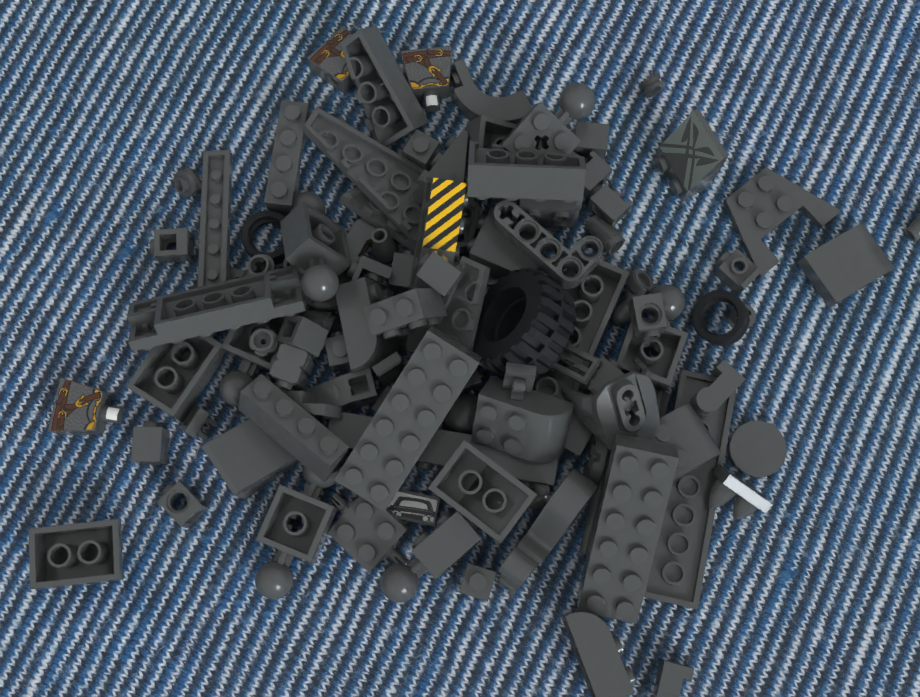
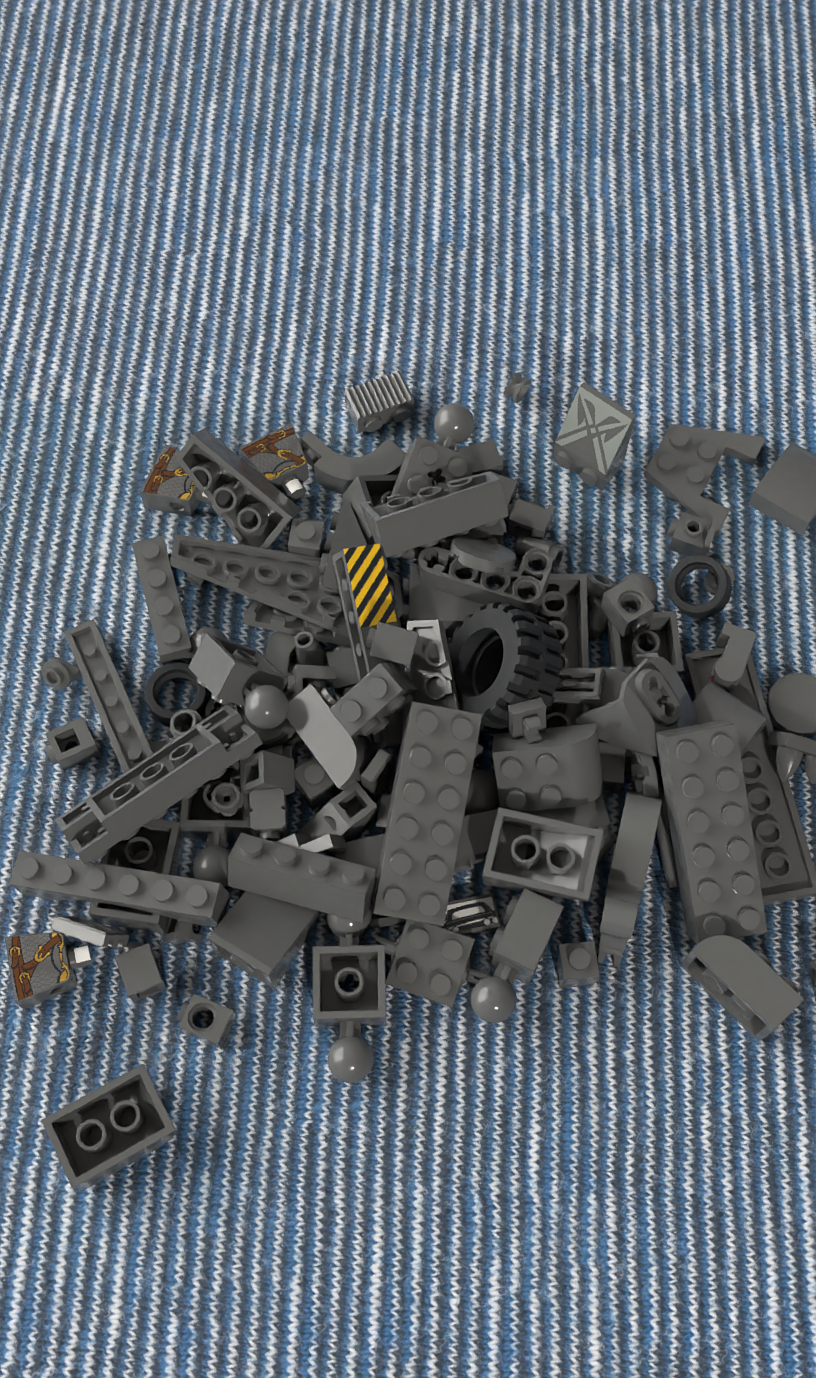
camera: 25 degrees left, 10 degrees down
none -> dark grey arch [9,850,230,927]
none -> tile [51,916,129,947]
none -> dark grey brick [344,371,414,433]
none -> dark grey tile [450,536,516,573]

